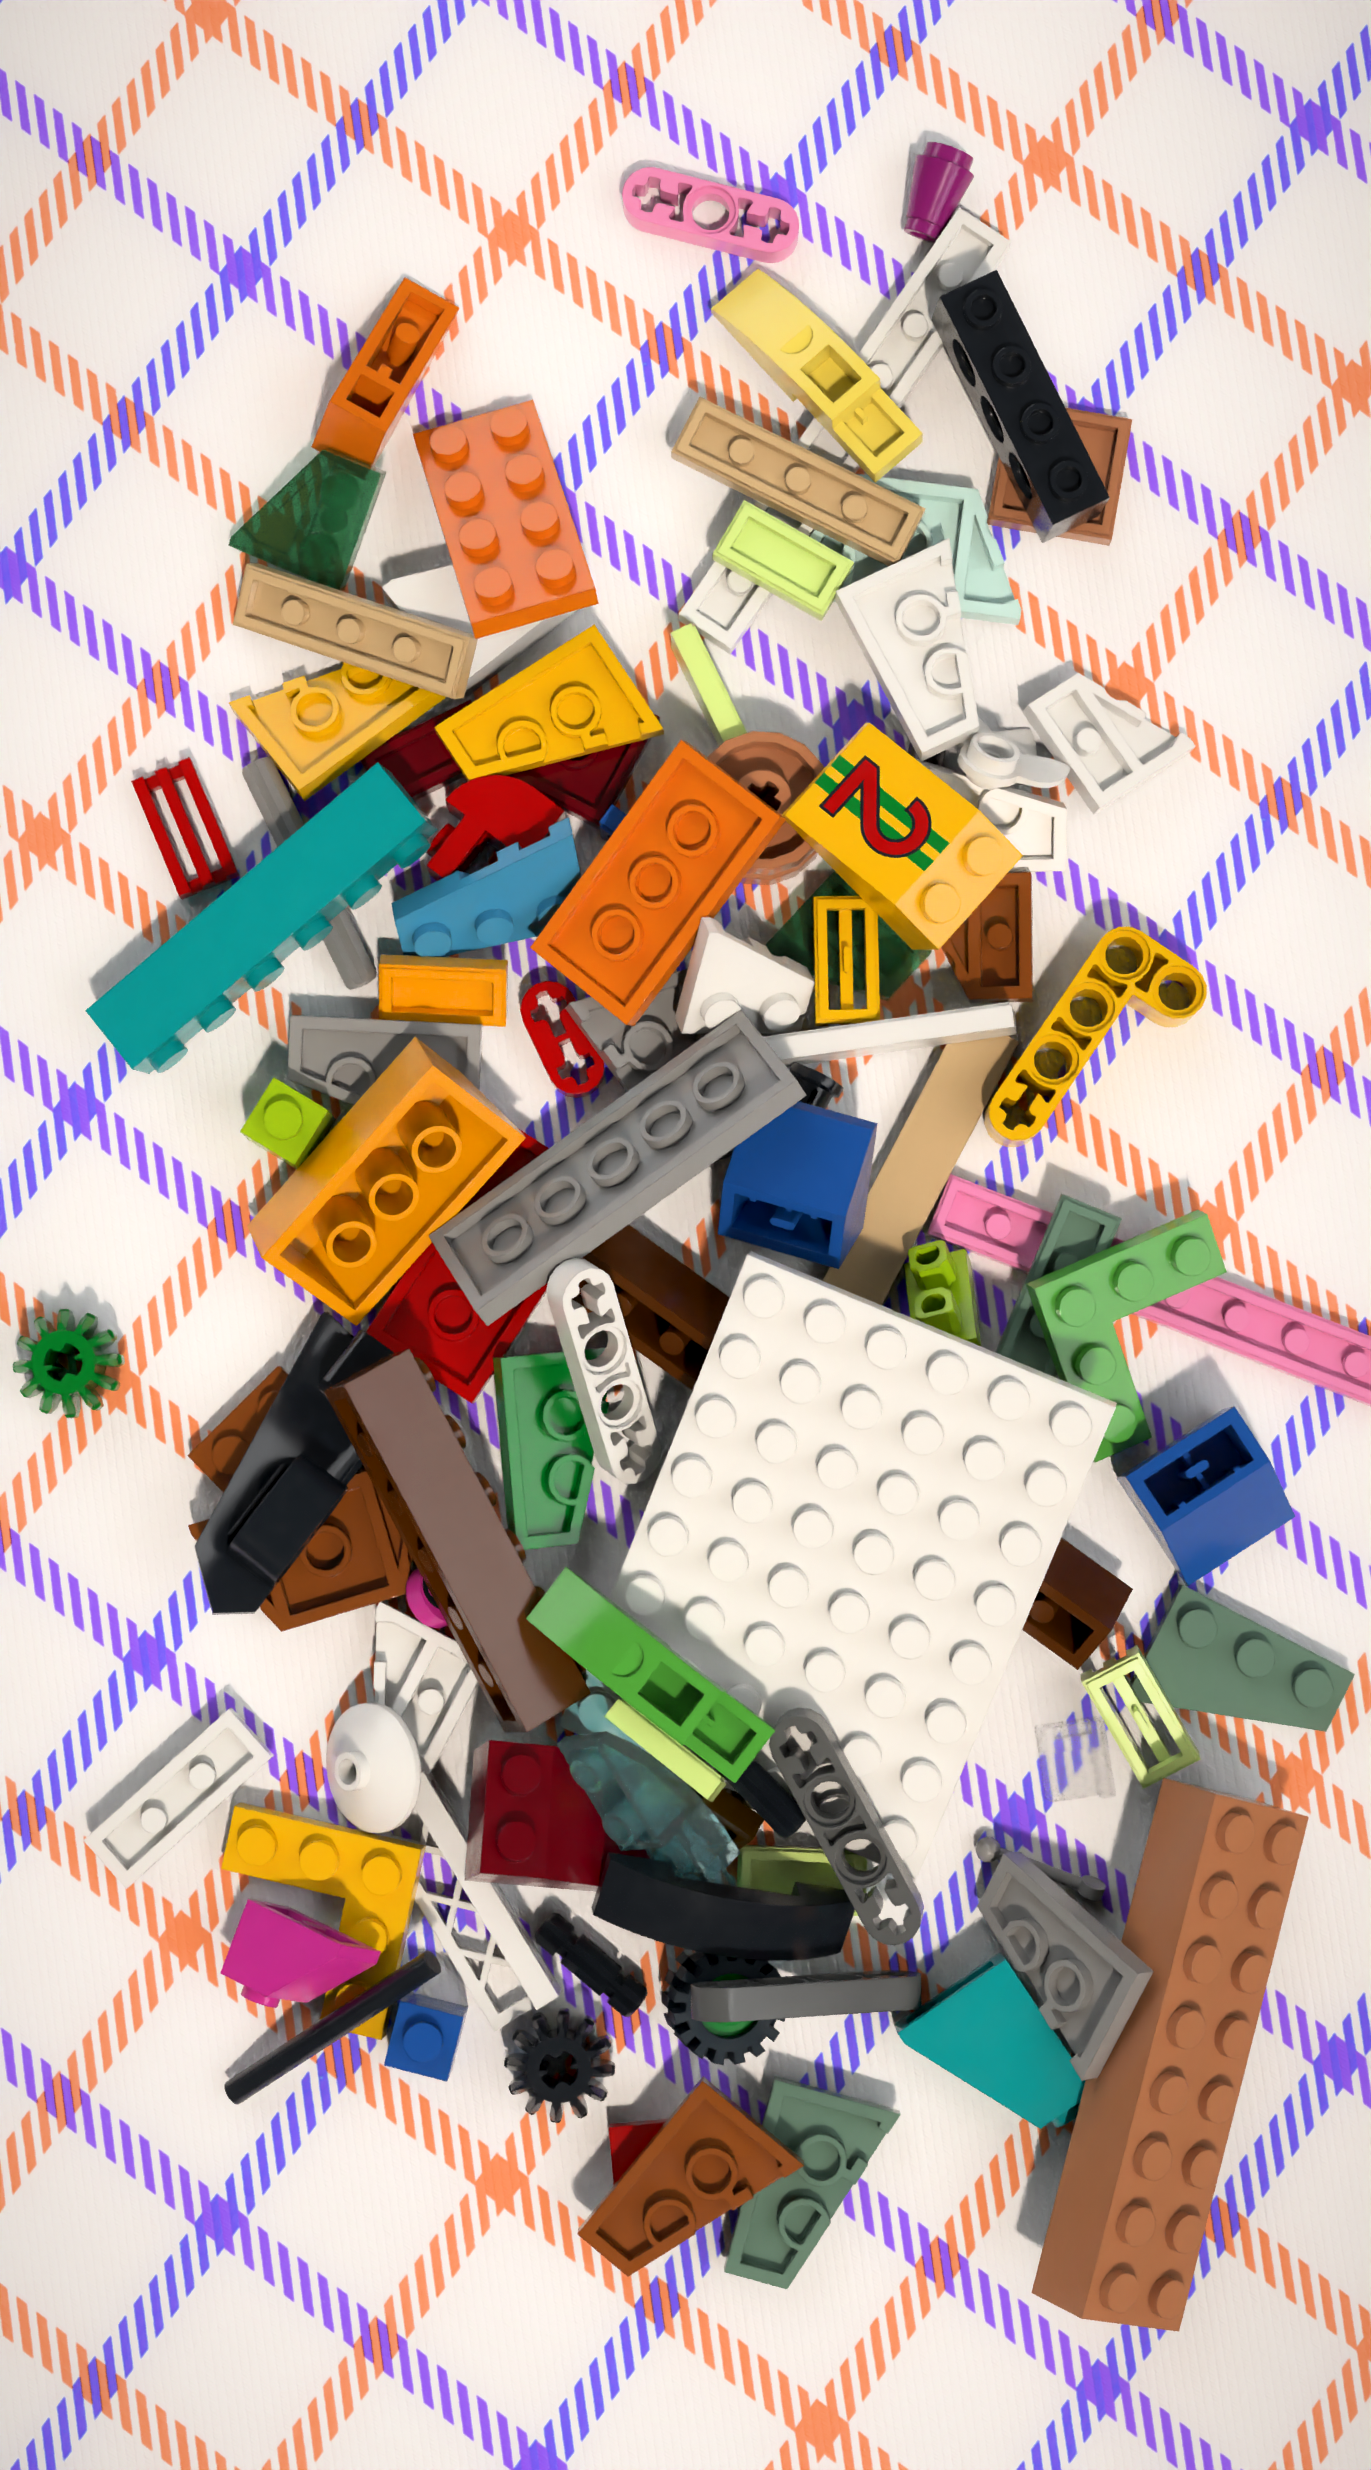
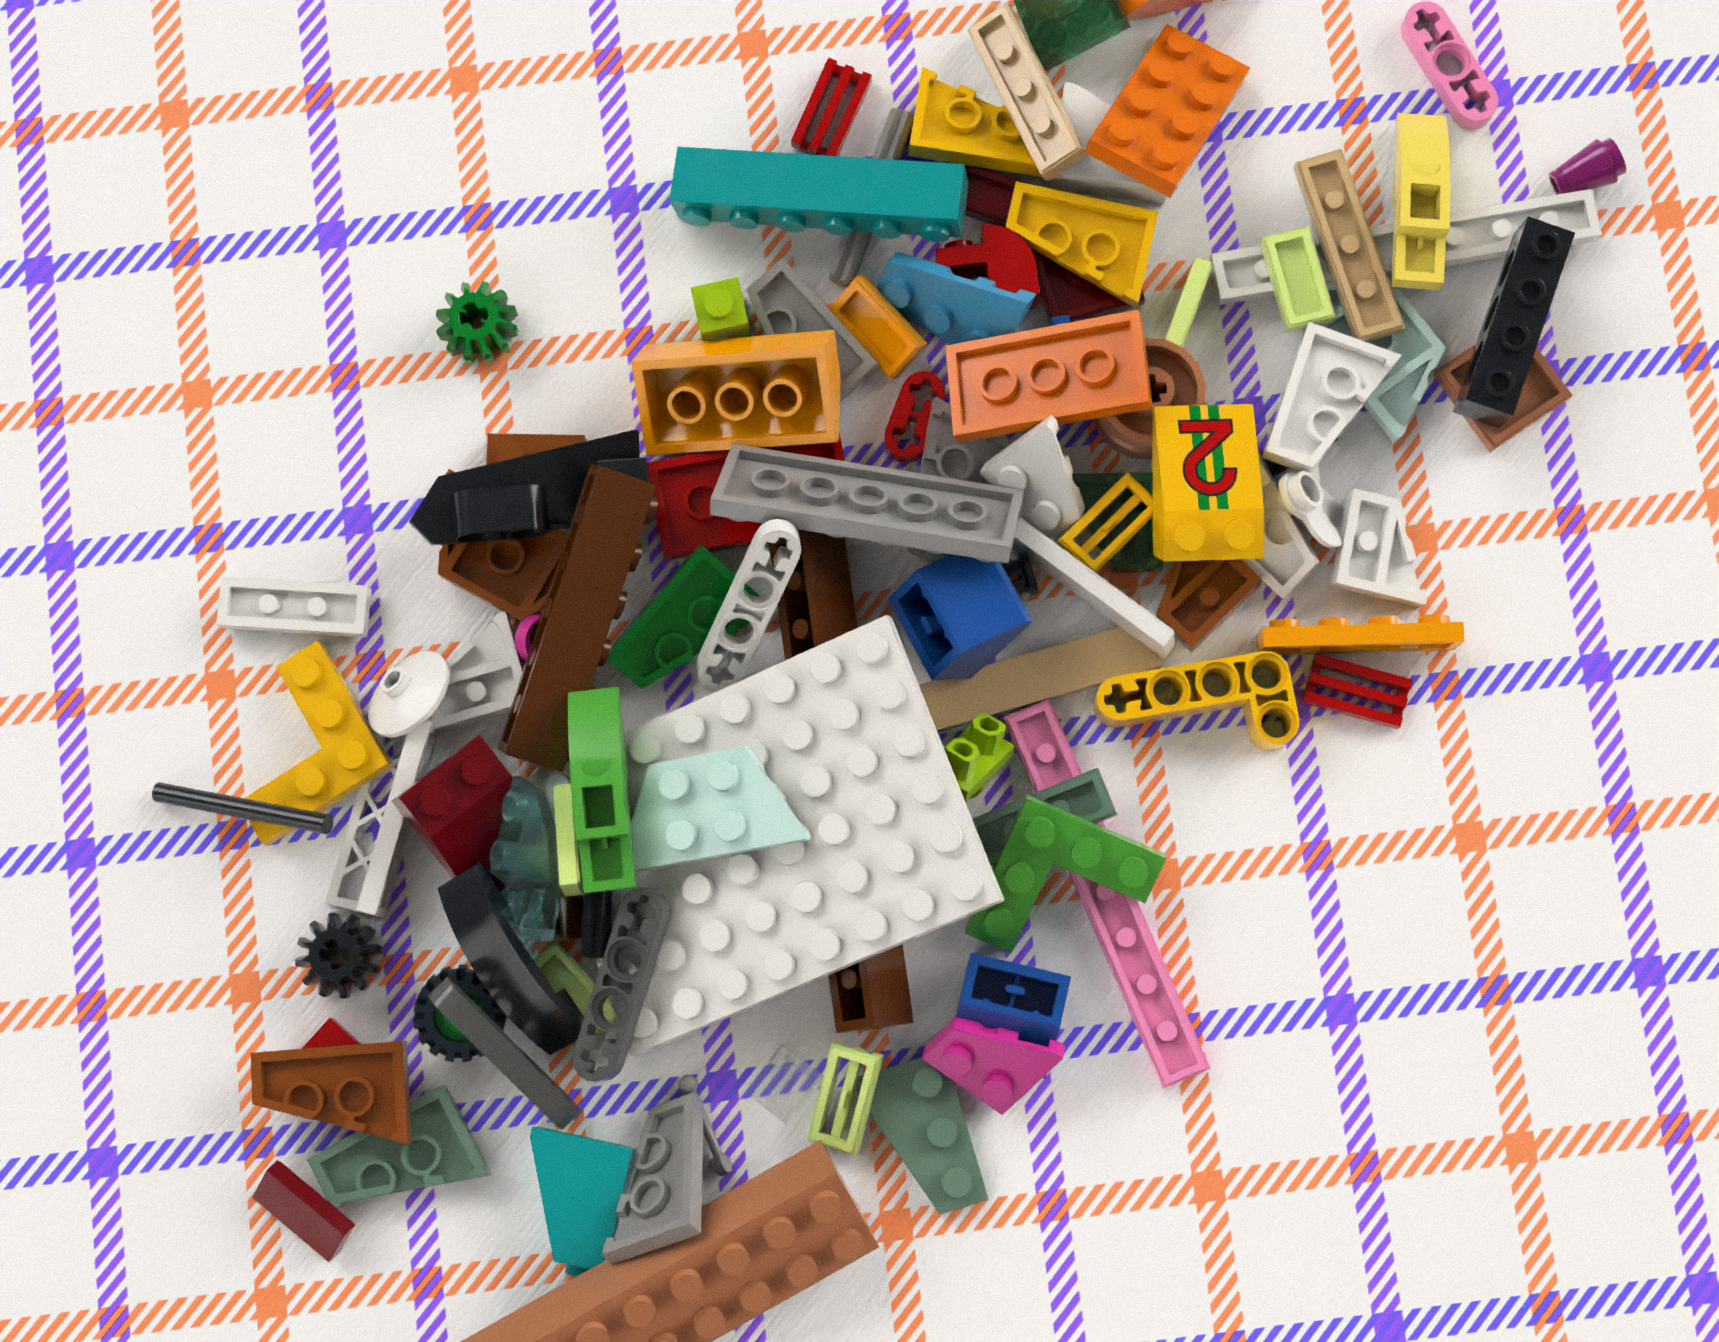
camera: 50 degrees right, 5 degrees down
dark pink slope [220,1899,381,2008] -> none
blue brick [384,1992,468,2082] -> none
black axle [534,1913,647,2017] -> none
none -> dark red tile [252,1160,355,1262]
none -> light aqua wing [631,746,811,872]
none -> dark pink wing [922,1017,1065,1115]
none -> light orange plate [1256,614,1465,655]
none -> red tile [1301,653,1413,729]

